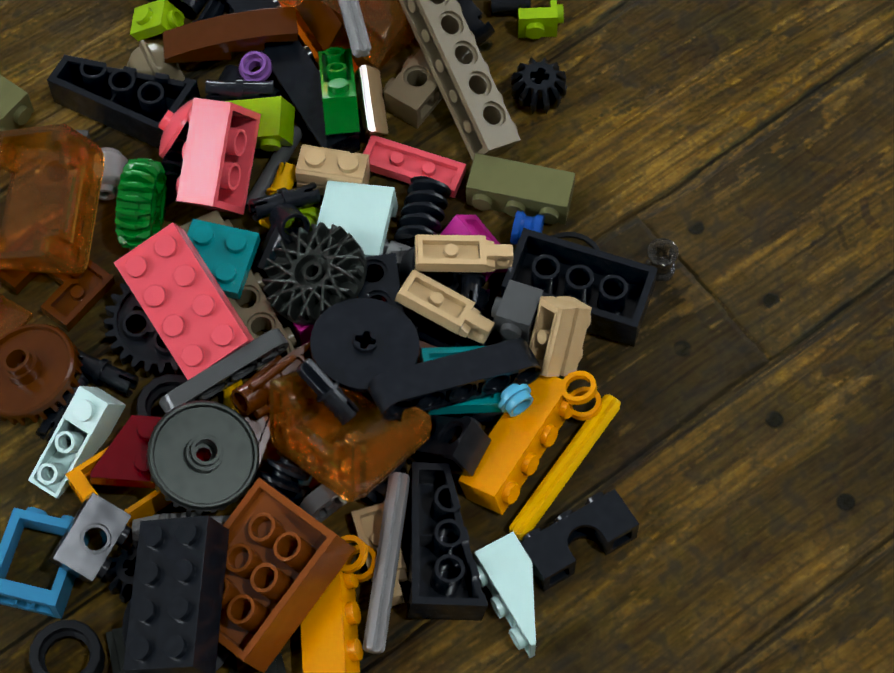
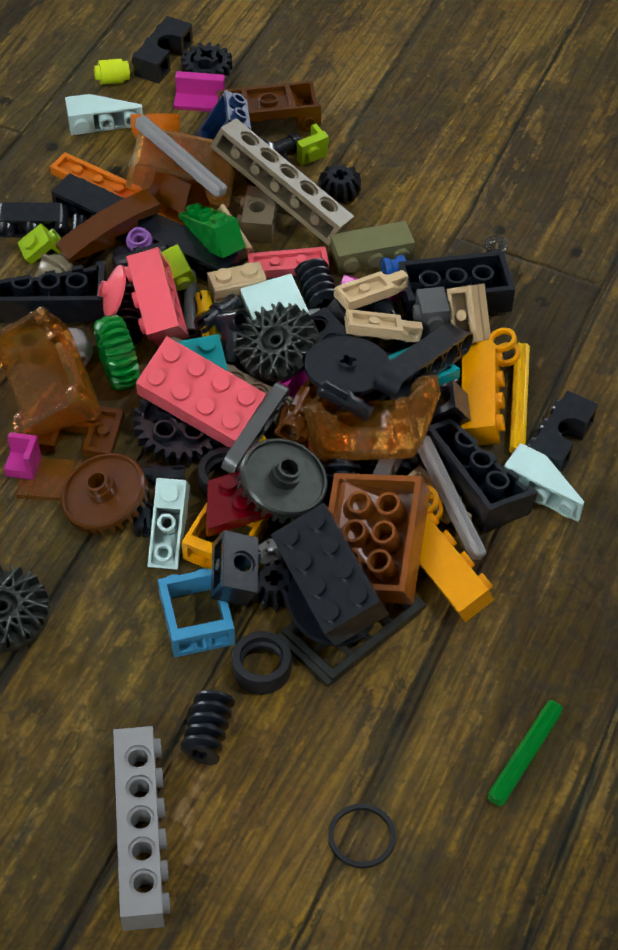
camera: 30 degrees left, 10 degrees down
medium azure plate [498,383,534,417] -> none

